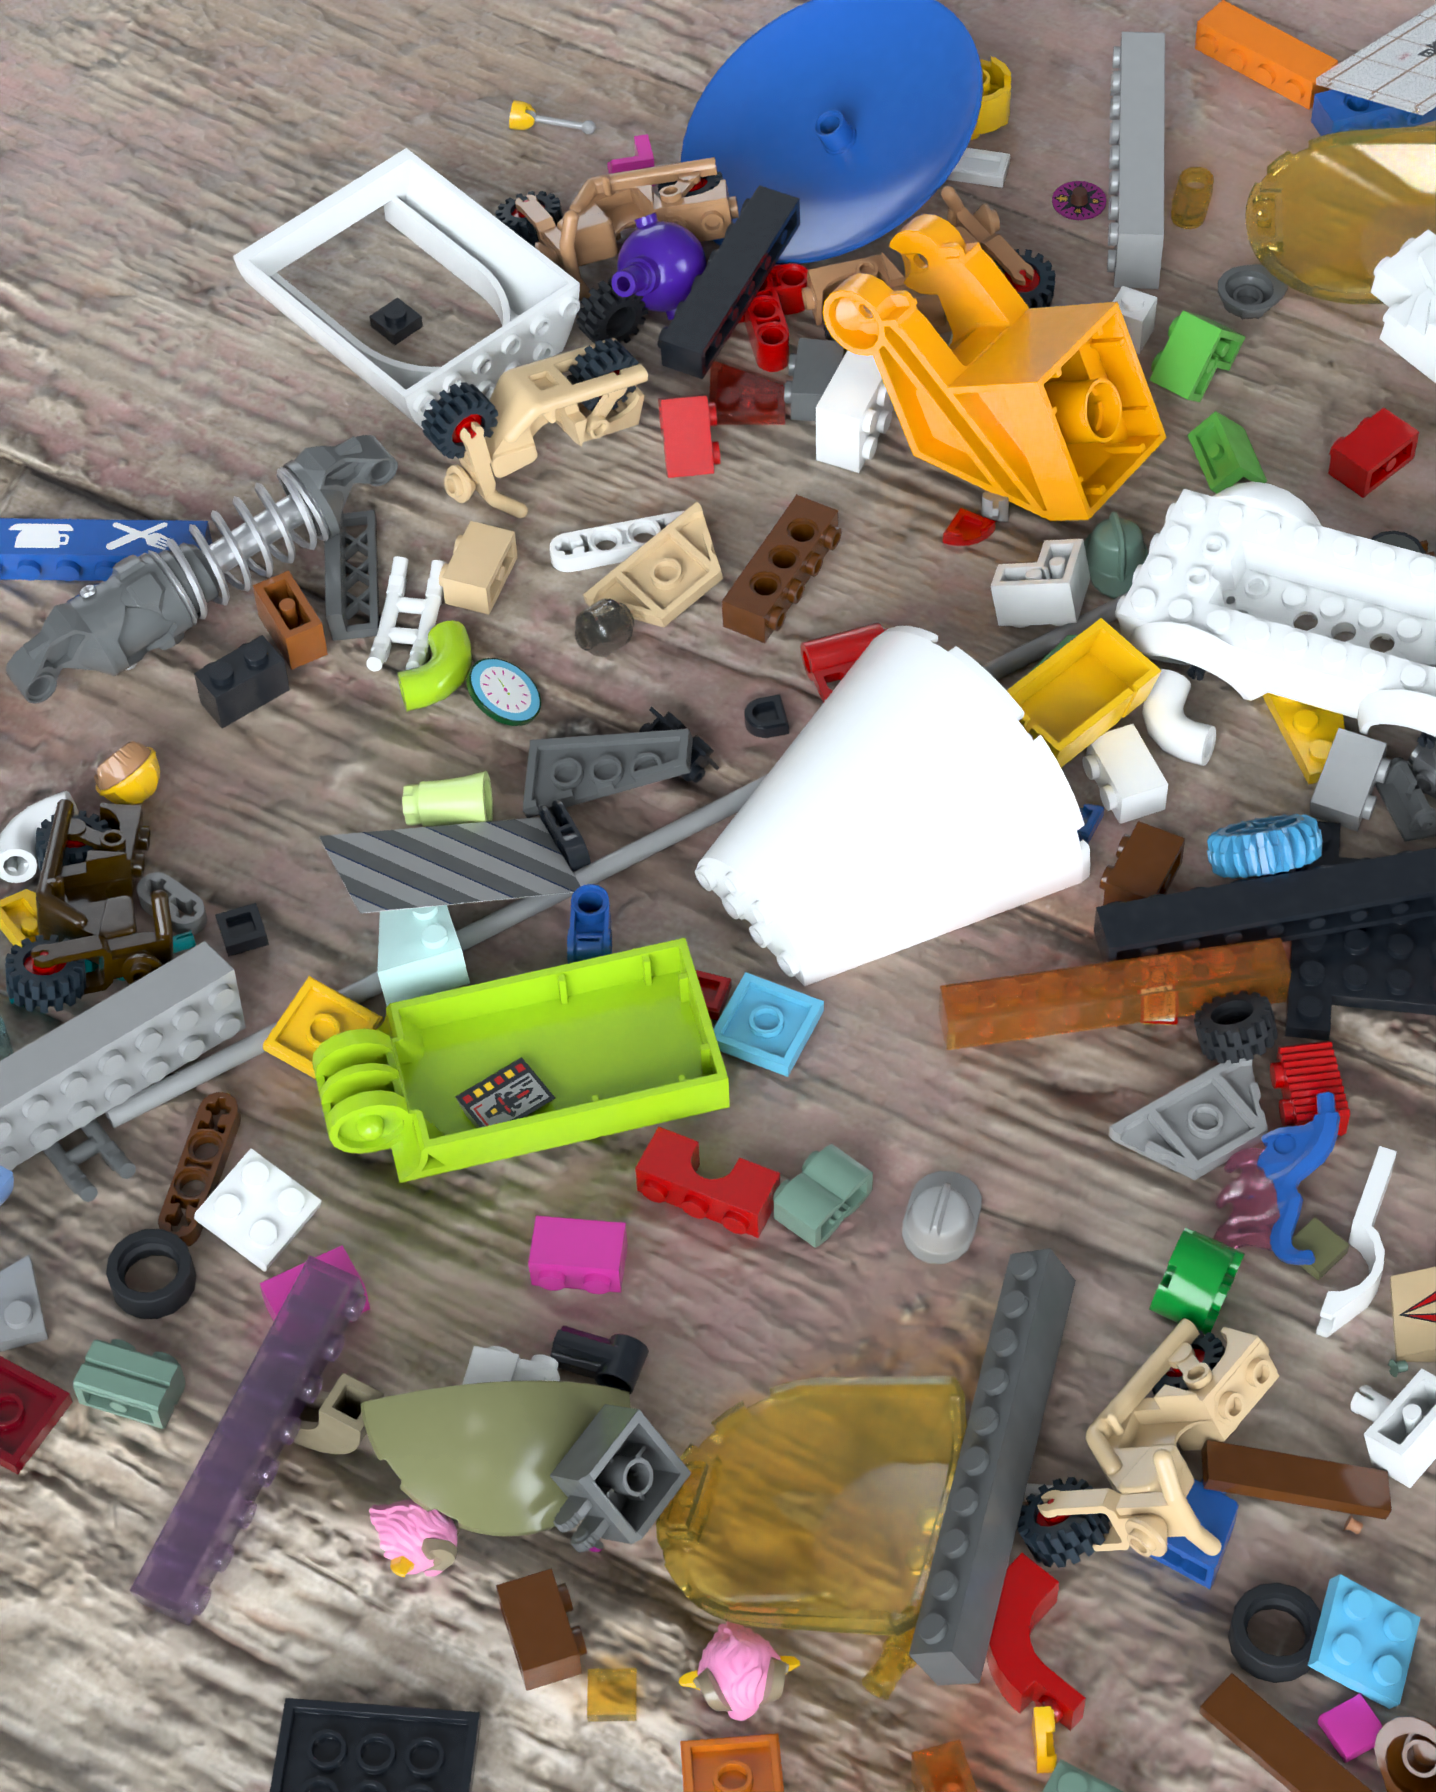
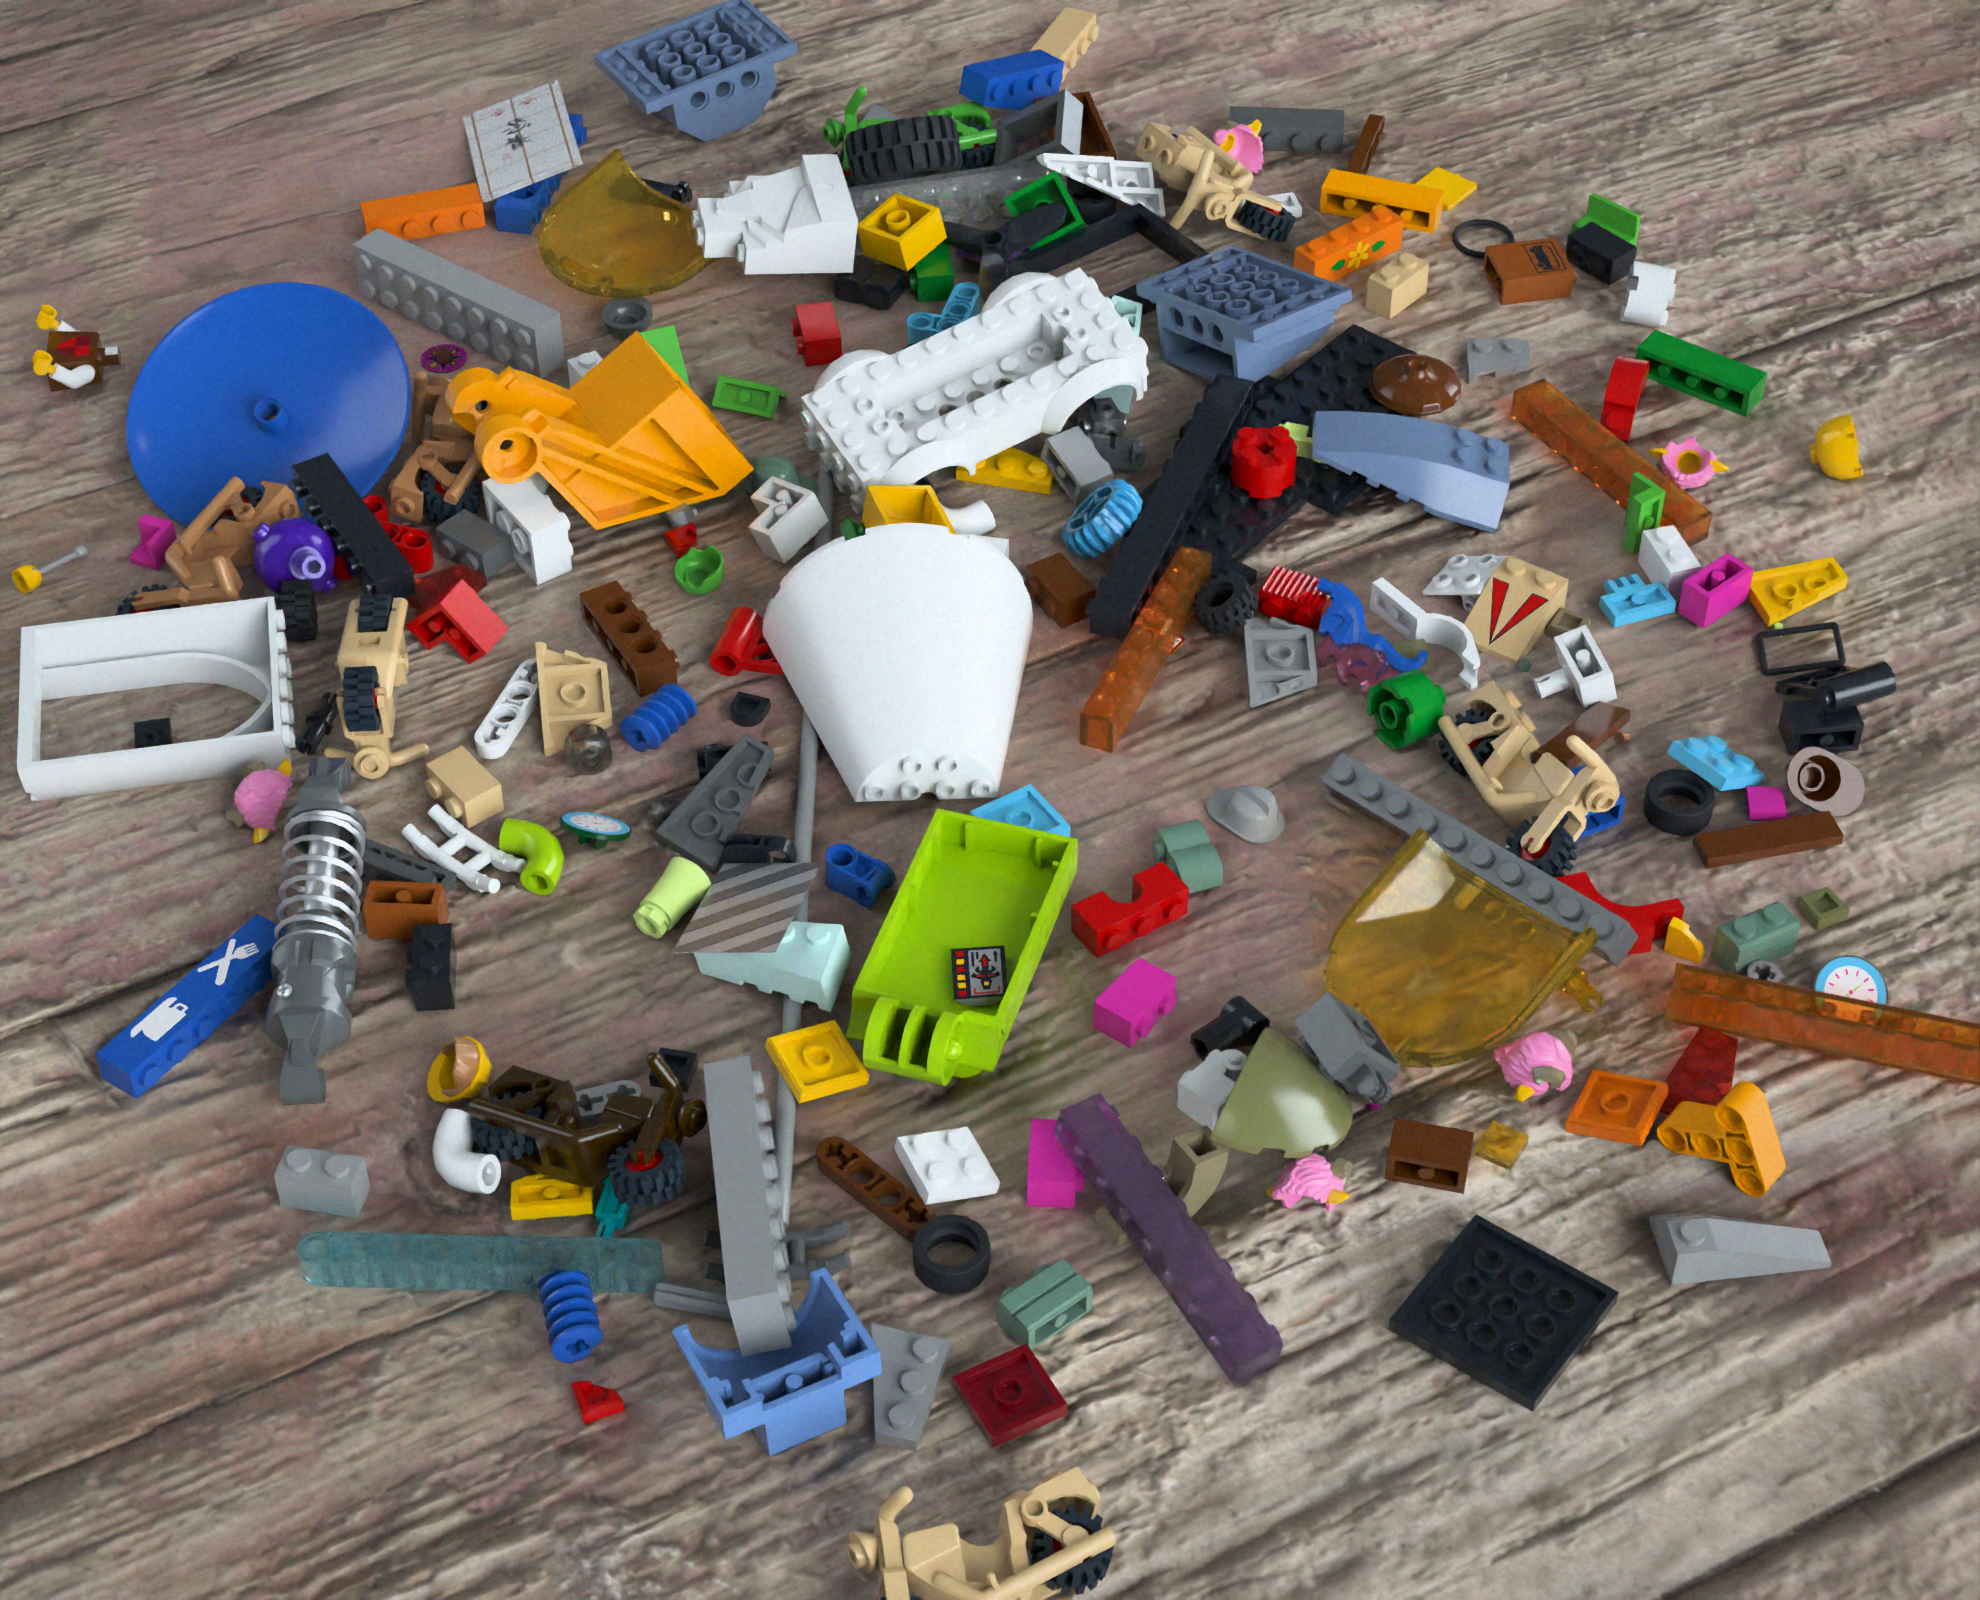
camera: 60 degrees left, 10 degrees down
none -> bright pink hair [226,759,292,844]
none -> blue piece [621,683,697,752]
none -> bright green hair [673,544,725,595]

